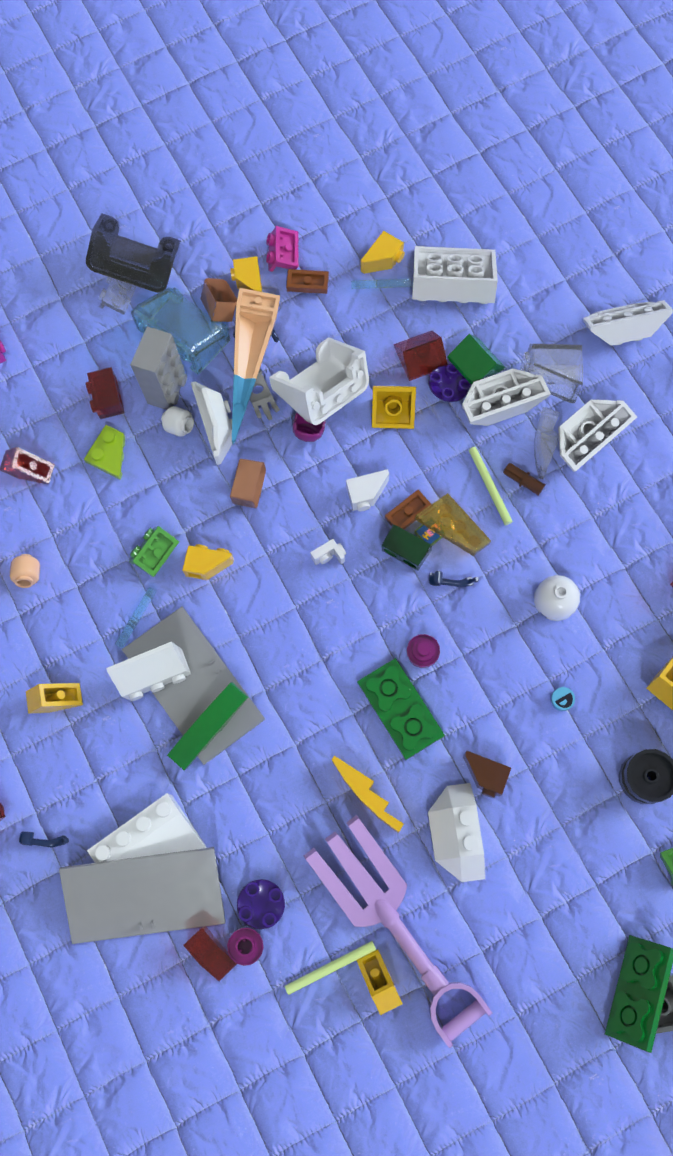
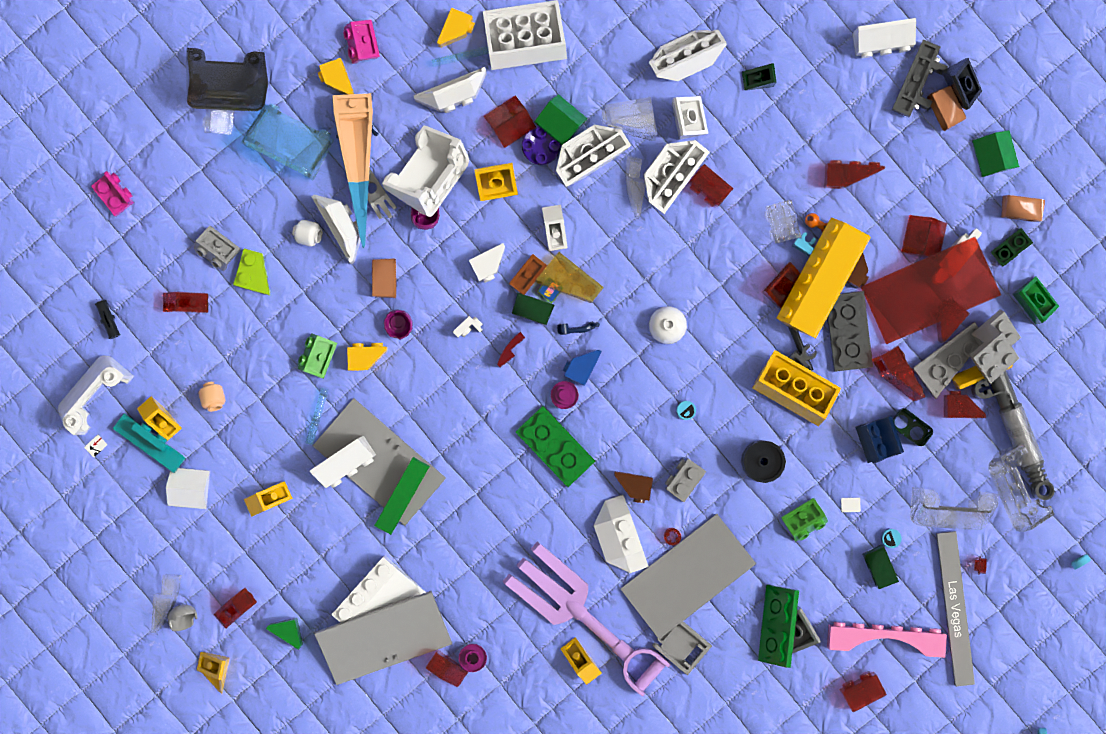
camera: 15 degrees left, 15 degrees up
dark blue piece [19,831,69,848] -> none
clear red brick [86,367,125,419] -> none
light grey brick [130,327,187,410] -> none
nougat piece [200,278,237,322] -> none
dark purple dish [237,879,285,930] -> none
yellowish green bar [285,941,376,995] -> none
dark orange plate [286,269,329,294] -> none
yellow slope [332,756,404,833] -> none
yellowish green bar [468,447,513,525] -> none
reddish brown axle [503,463,546,496] -> none
none -> light grey bracket [194,225,240,271]
none -> green slope [266,618,303,650]
none -> magenta hair [384,310,413,340]
none -> white wedge [413,67,487,113]
none -> dark red slope [497,332,525,368]
none -> white slope [542,205,568,251]
none -> blue slope [563,350,602,386]
none -> light grey piece [621,514,756,640]
none -> light grey container [652,621,712,675]
none -> clear red bush [664,528,681,545]
none -> light grey bracket [665,458,707,502]
none -> white slope [672,96,708,140]
none -> clear red brick [689,164,734,207]

